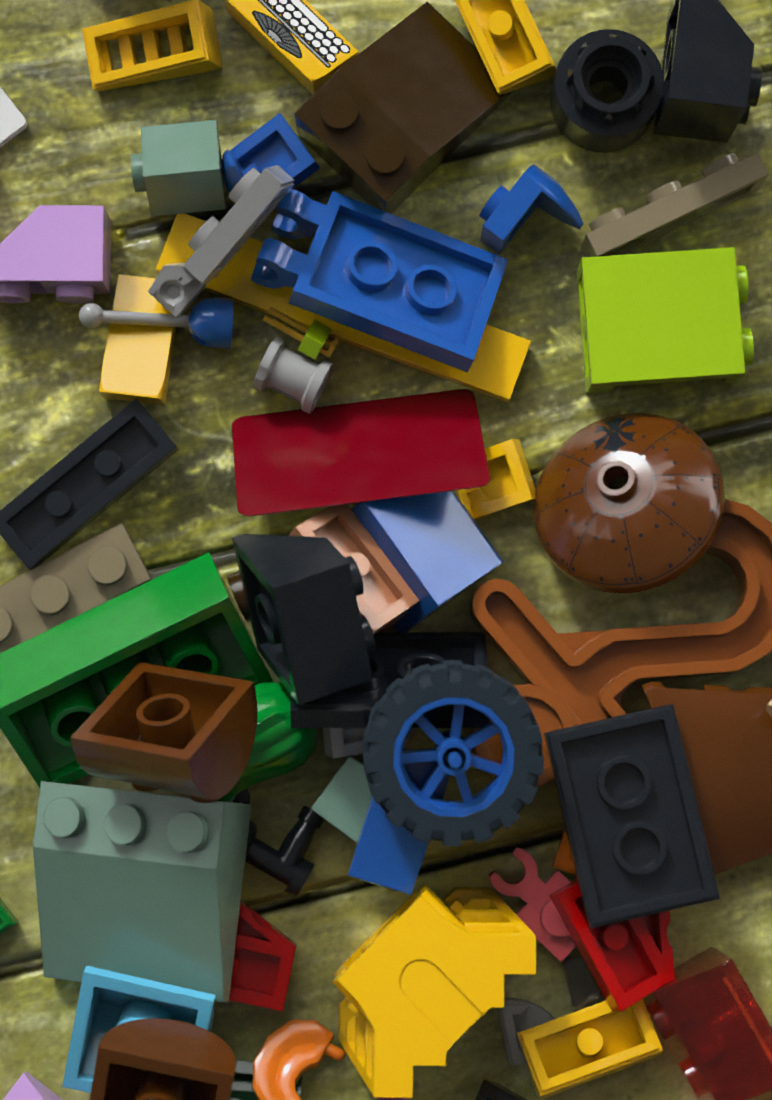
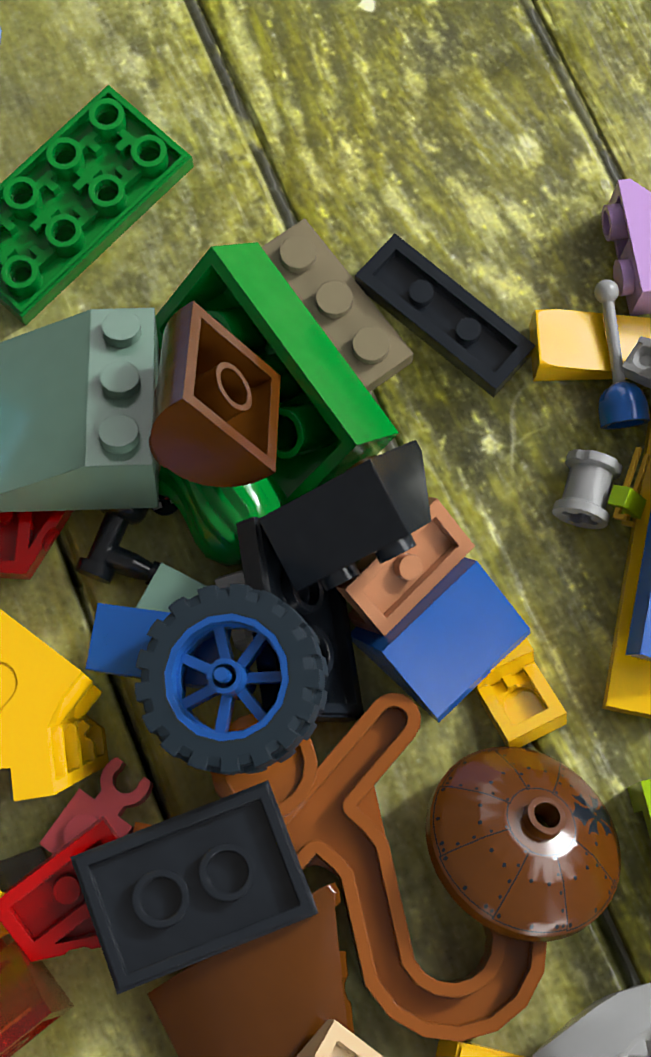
camera: 80 degrees right, 10 degrees down
dark red sticker [232,389,490,516] -> none

